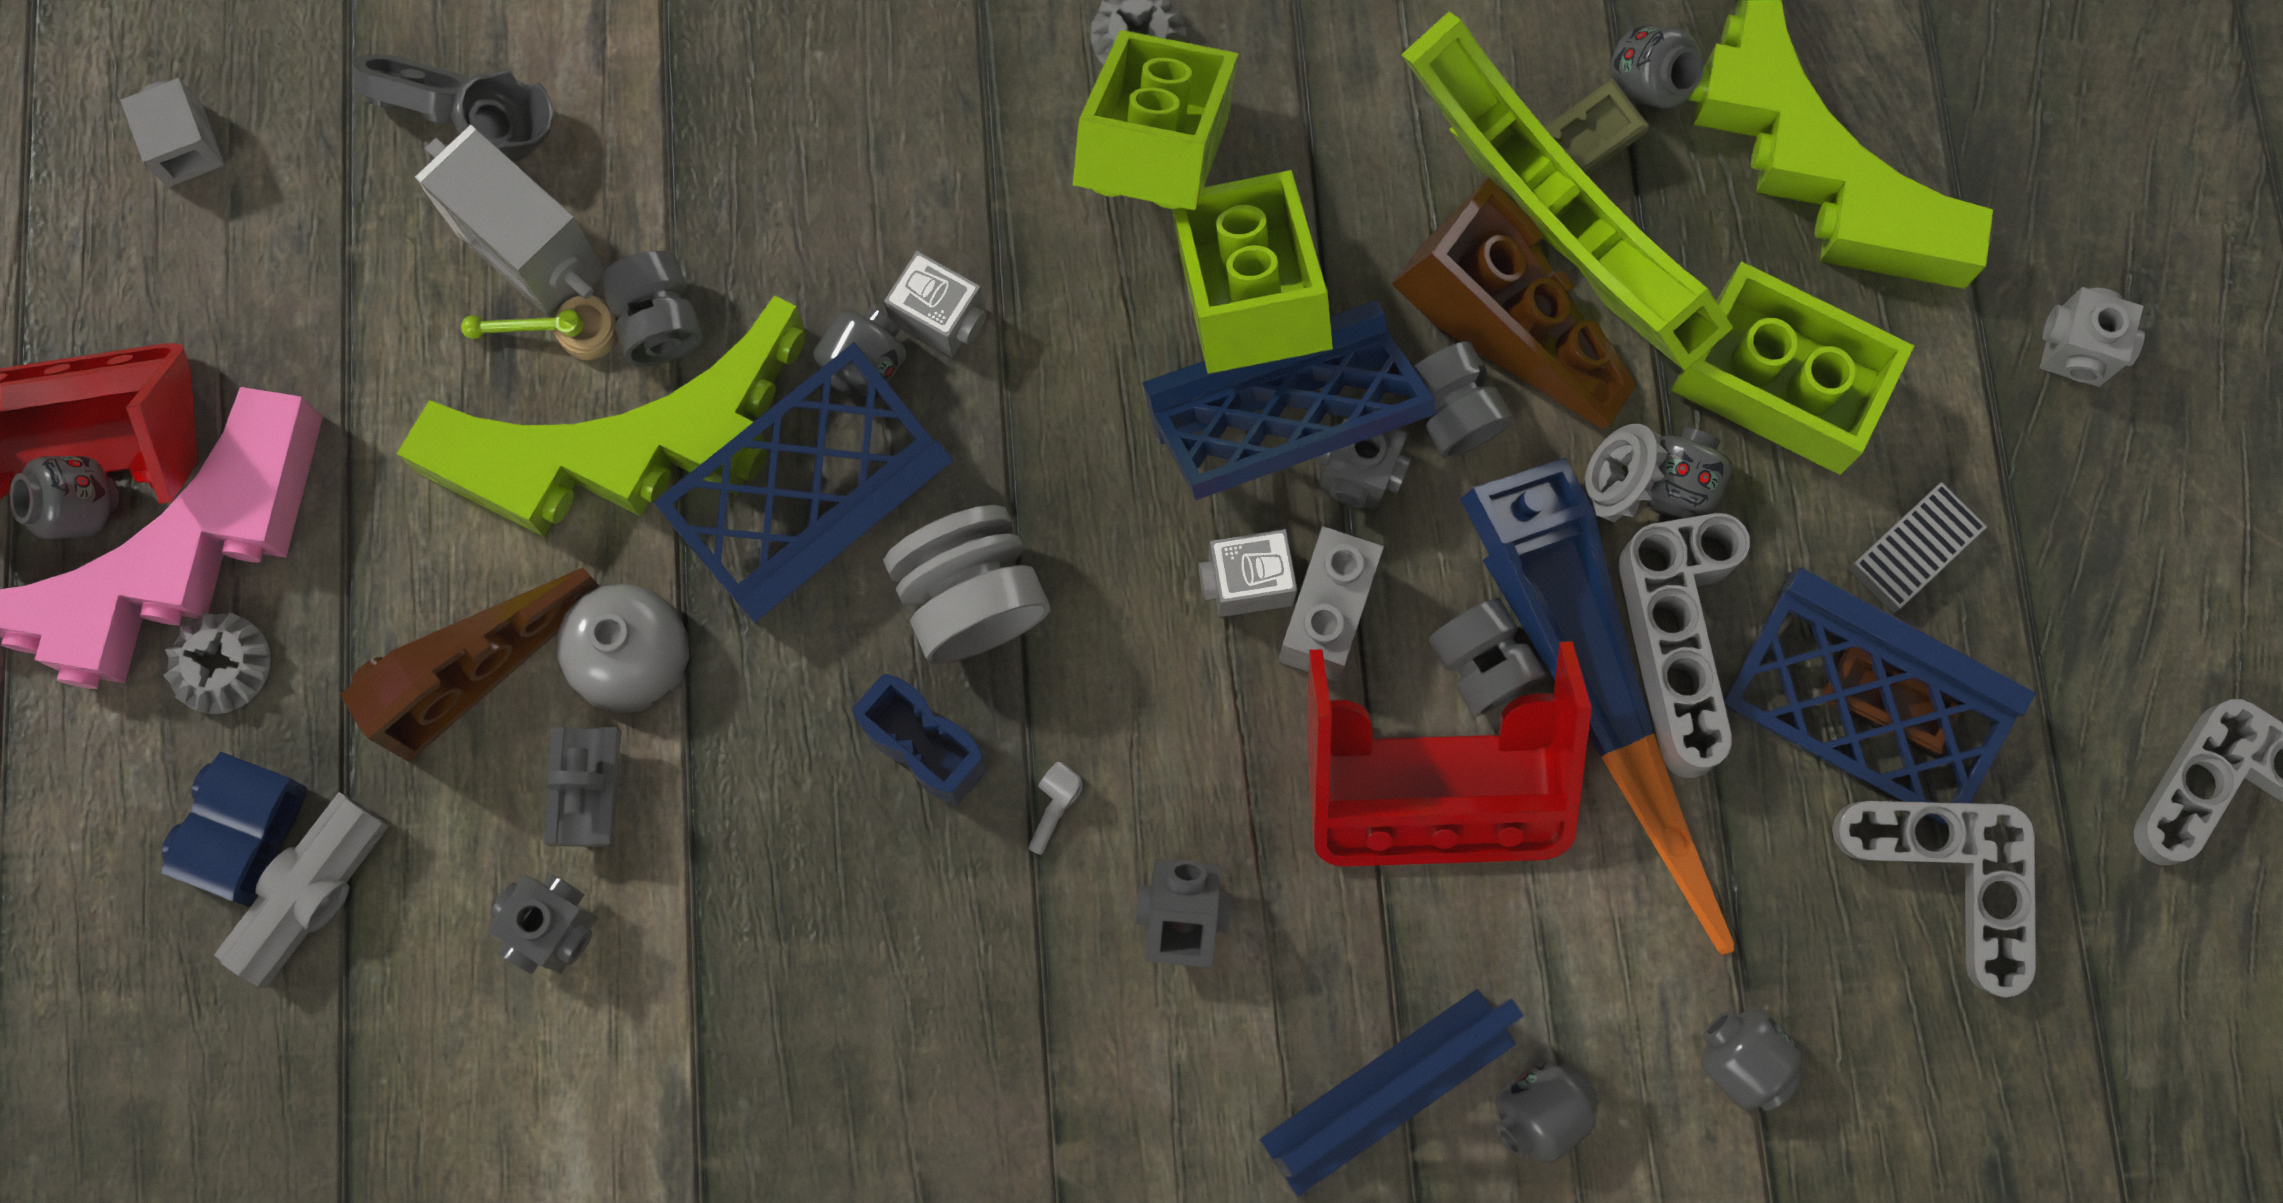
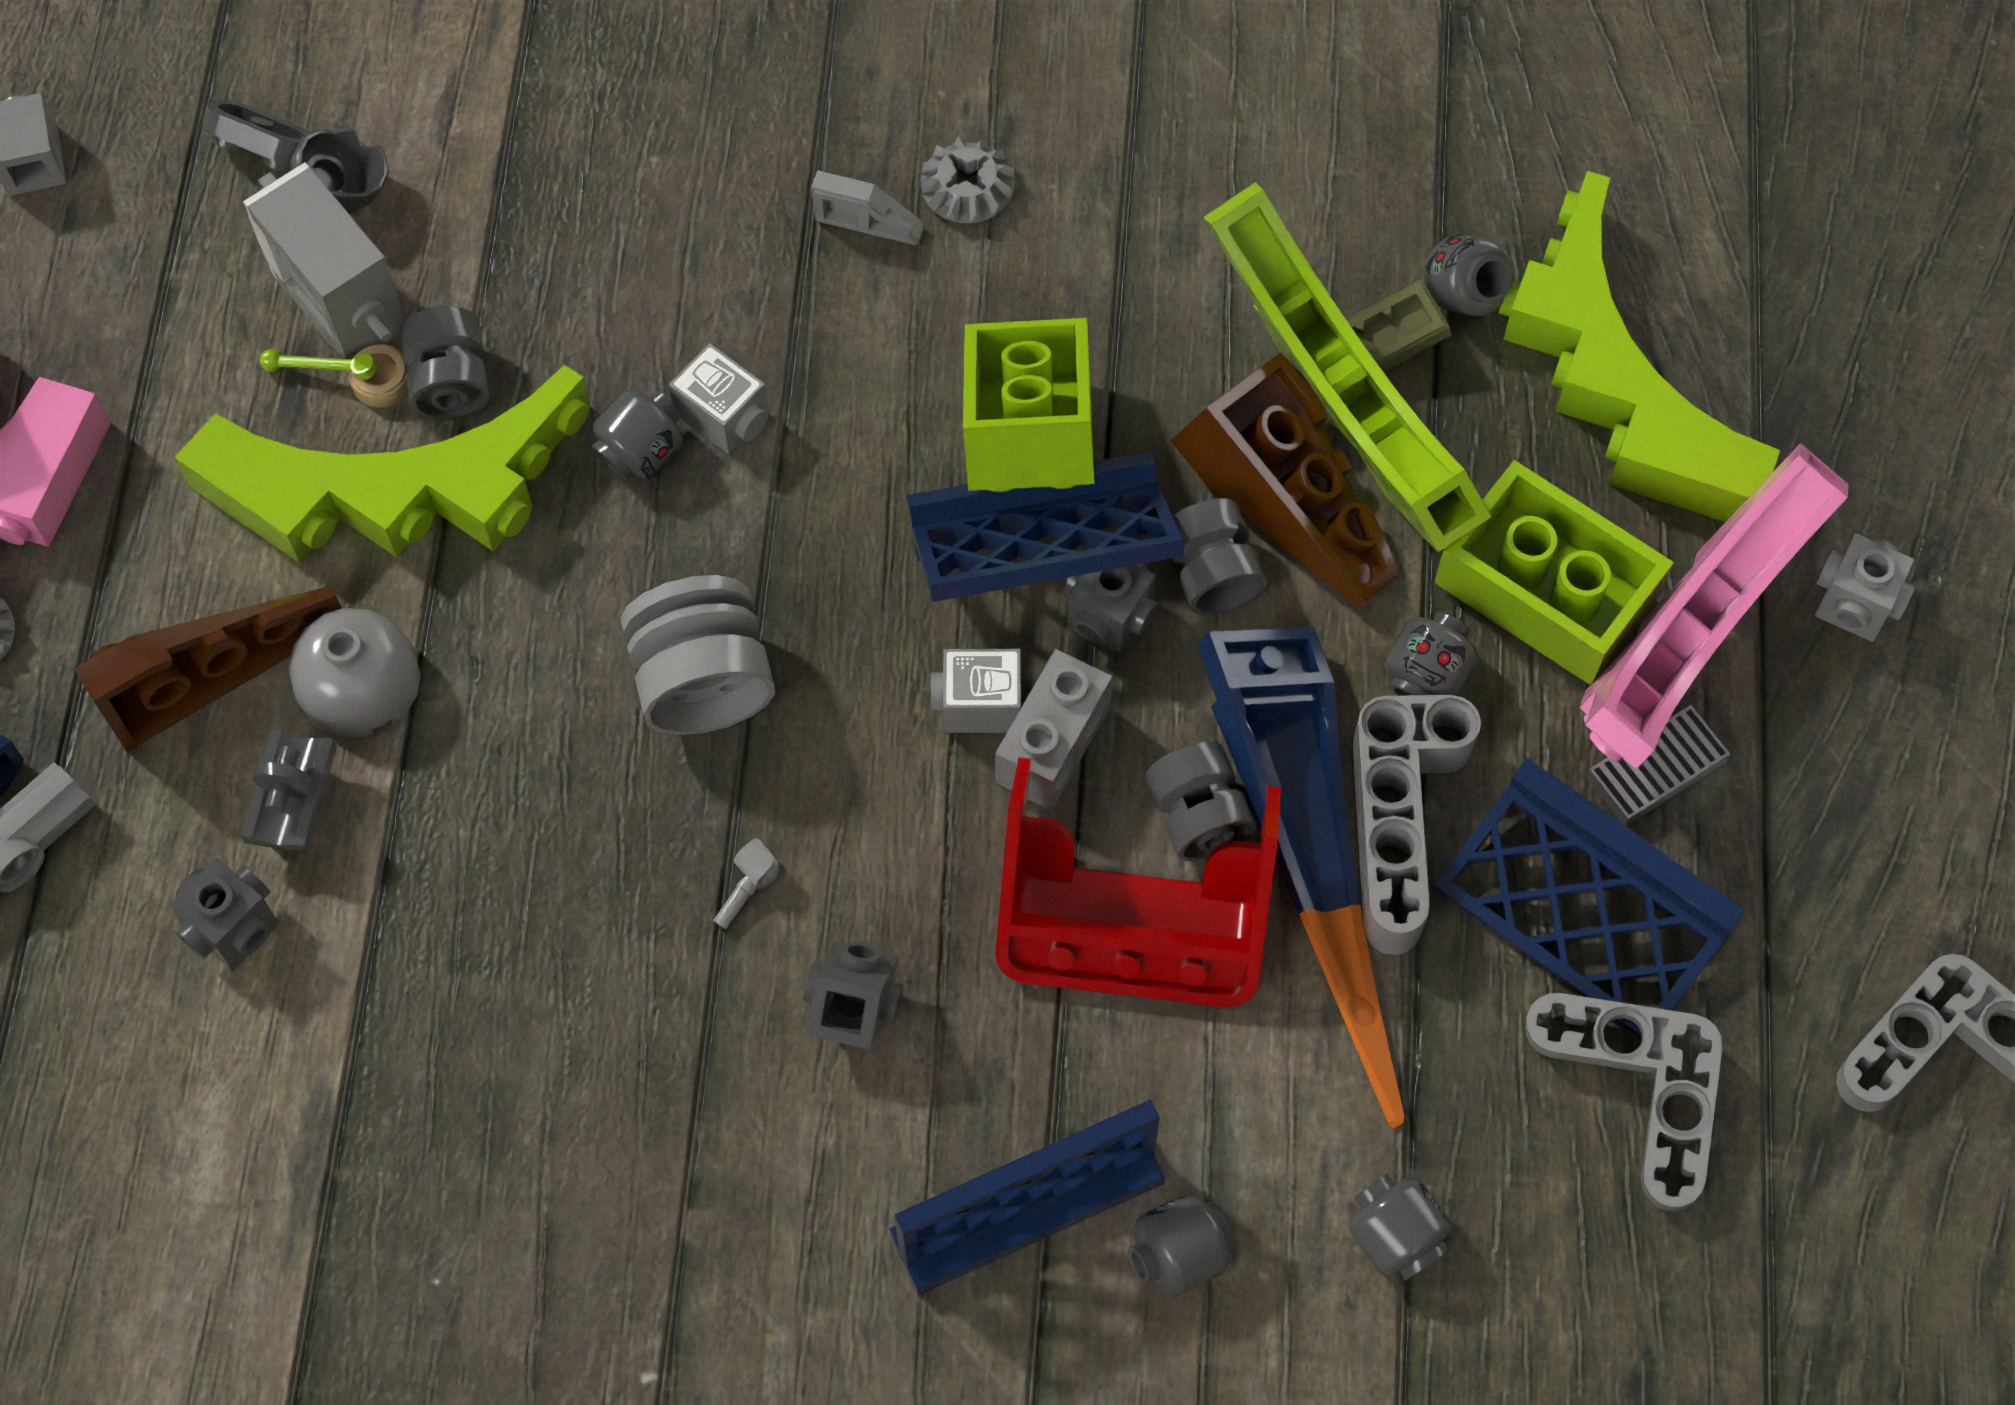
camera: 10 degrees right, 10 degrees down
dark blue fence [653,342,953,623] -> none
dark blue brick [852,674,987,805] -> none
lime brick [1073,30,1239,210] -> none
light grey gear [1583,423,1668,523] -> none
reddish brown tile [1820,647,1961,757] -> none
none -> light grey tile [811,170,925,245]
none -> bright pink arch [1580,443,1849,769]

